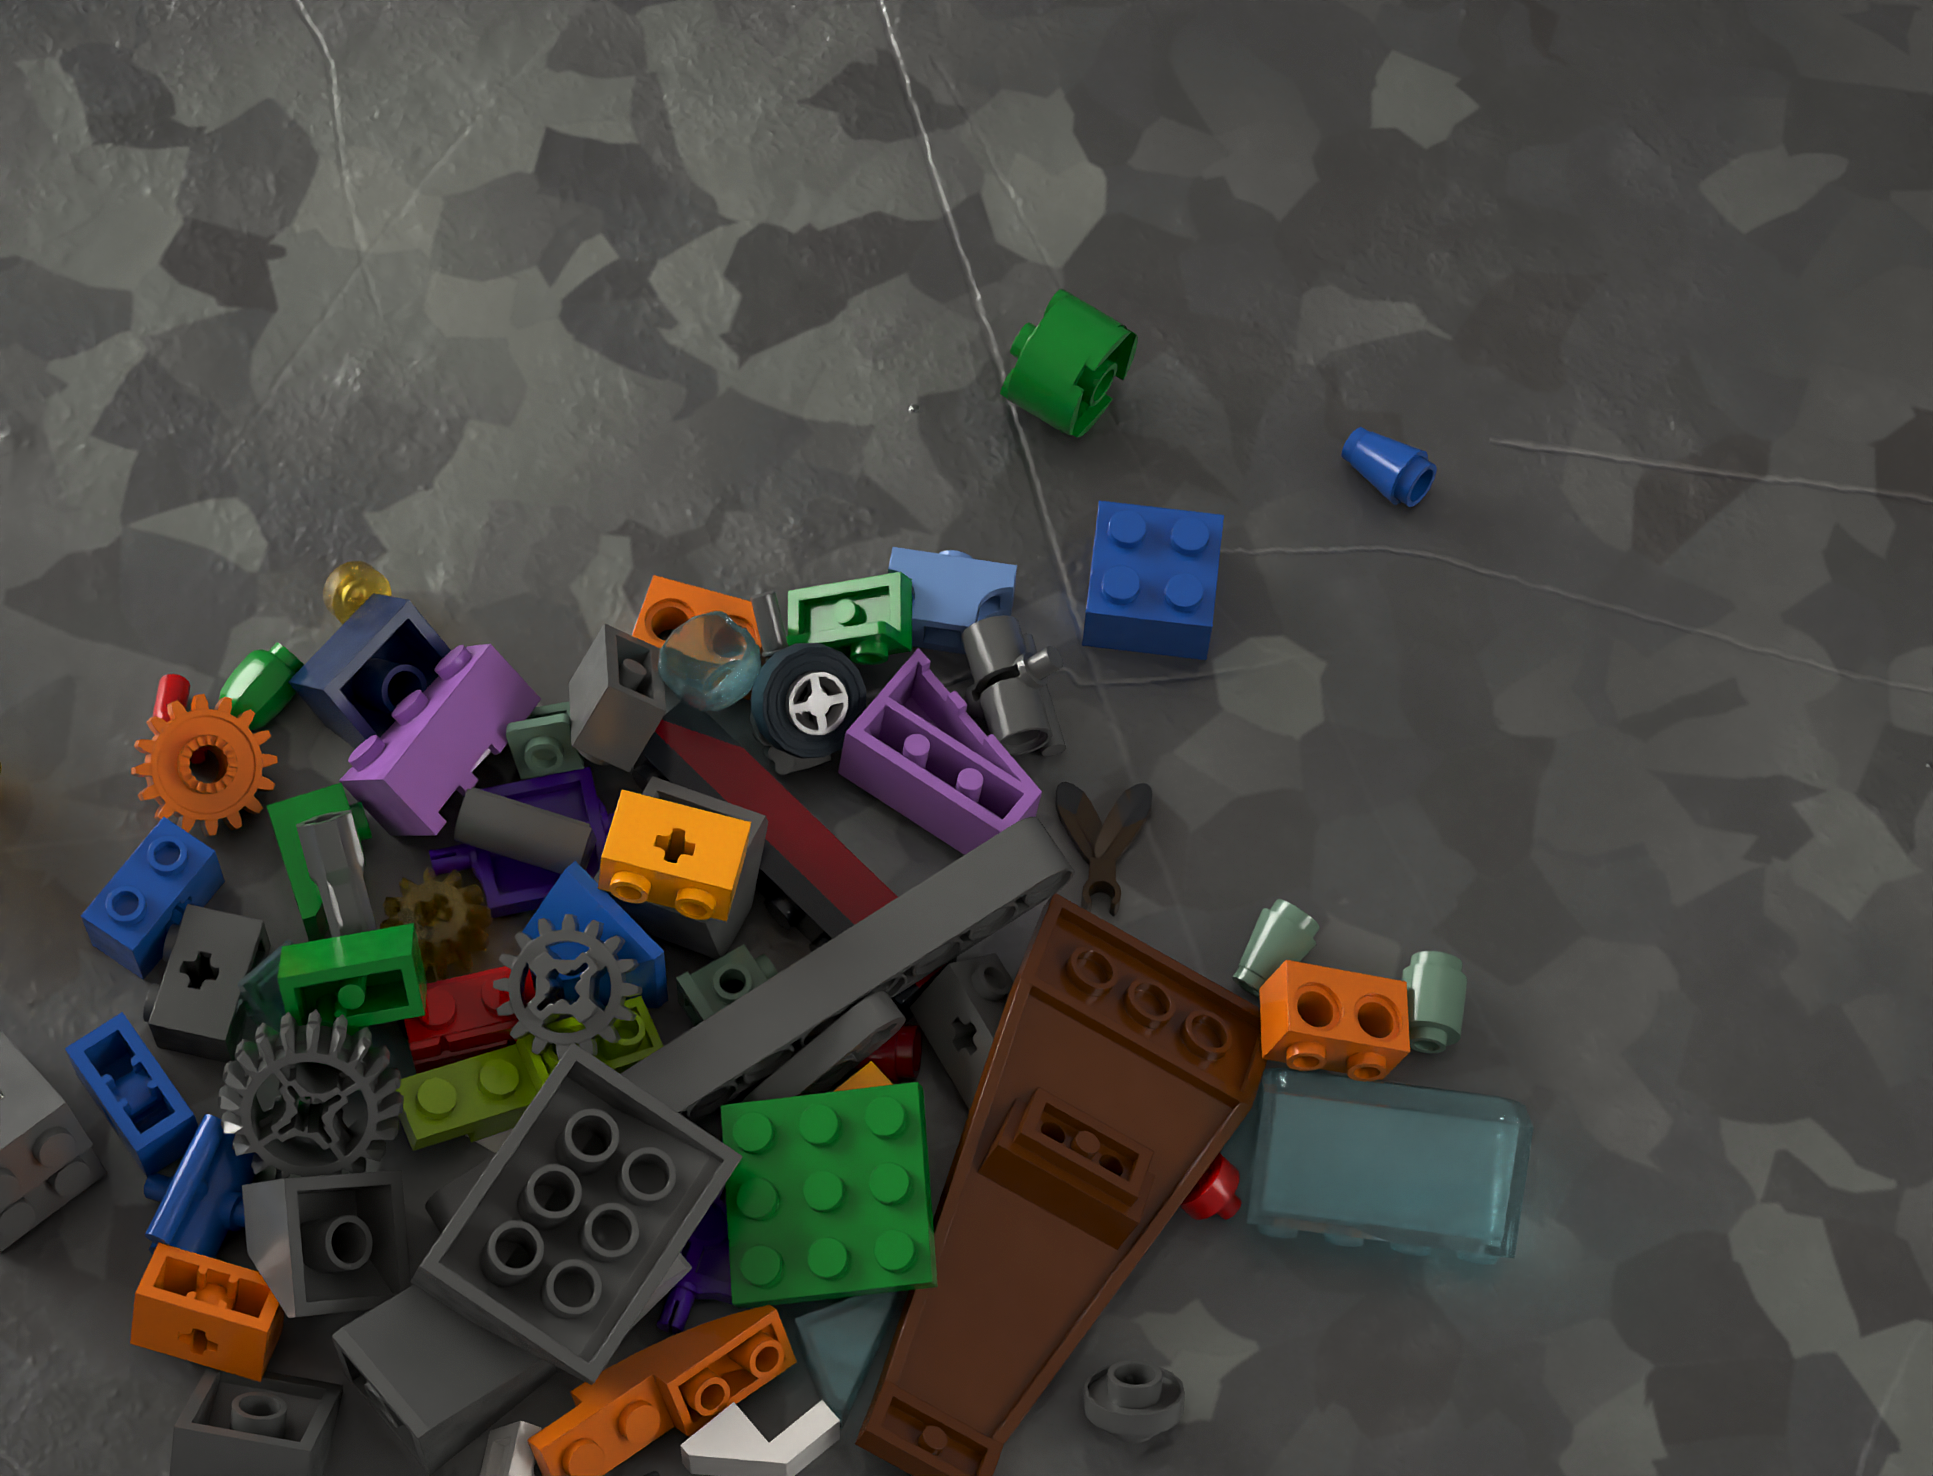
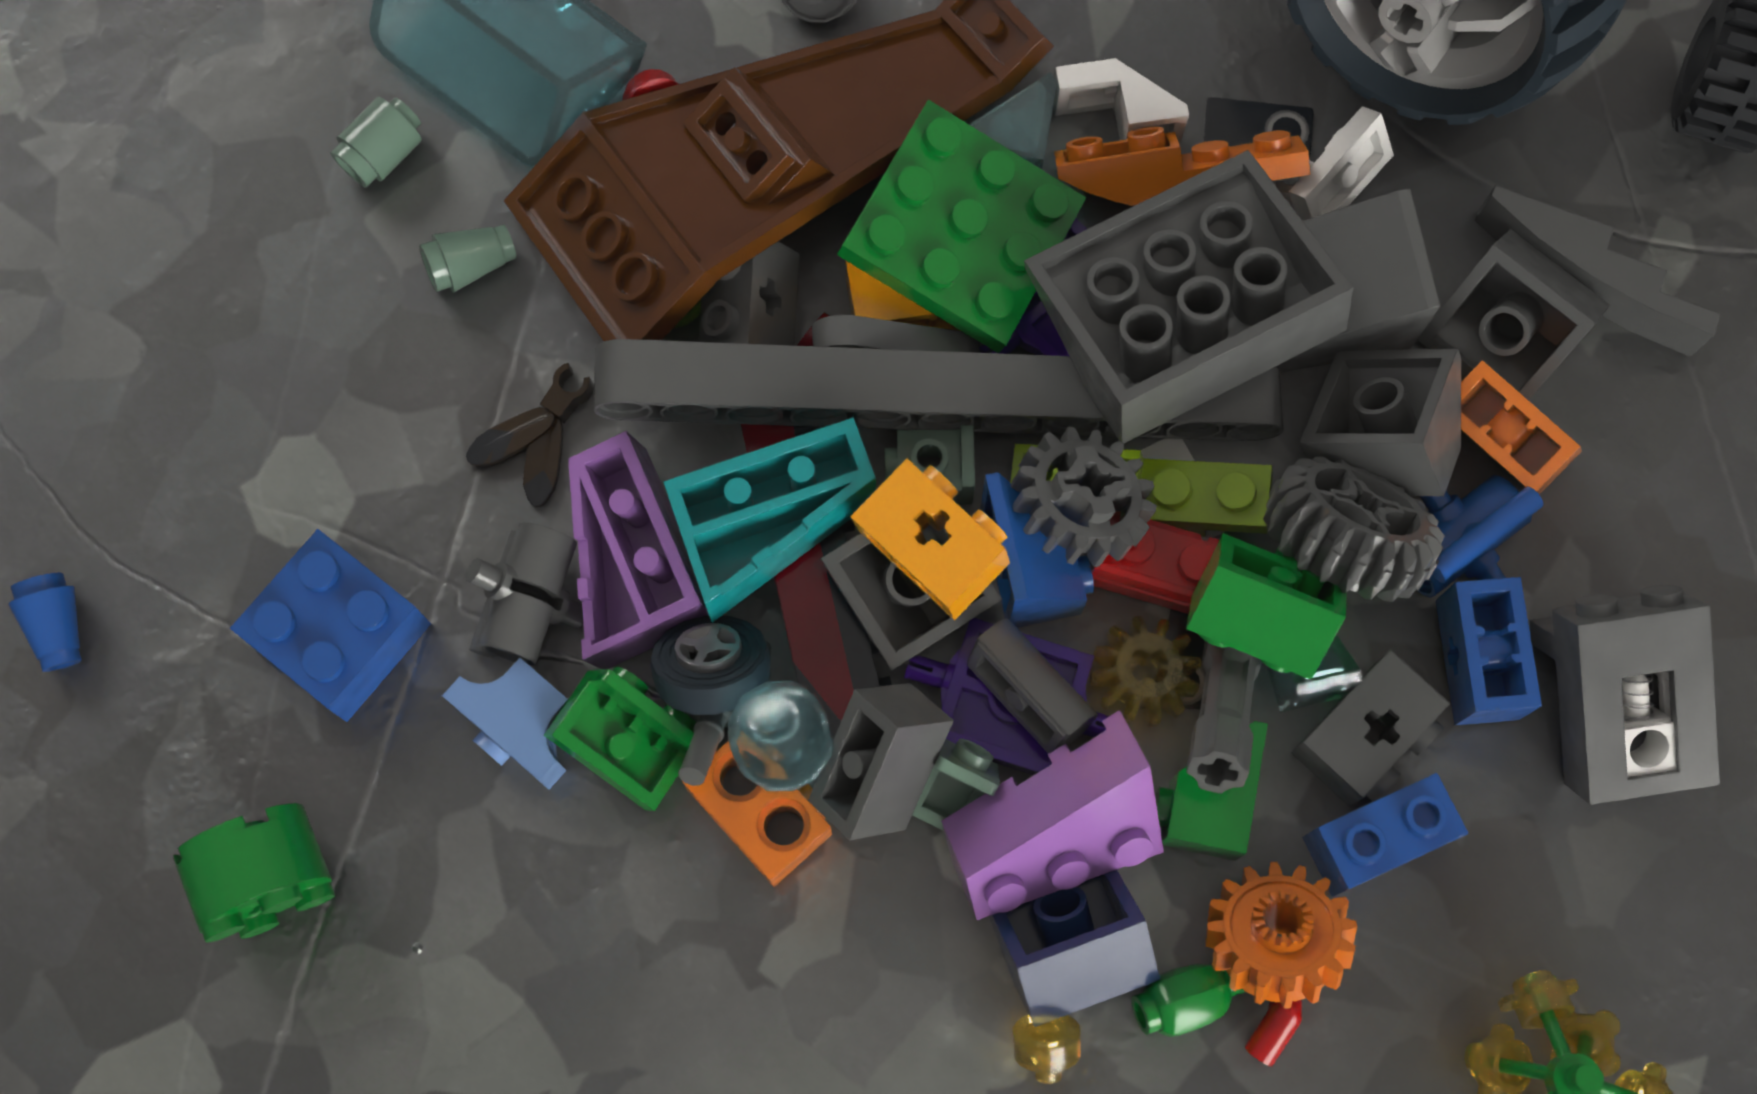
camera: 145 degrees left, 10 degrees up
orange brick [1259,960,1410,1082] -> none
none -> teal wedge [663,417,876,623]

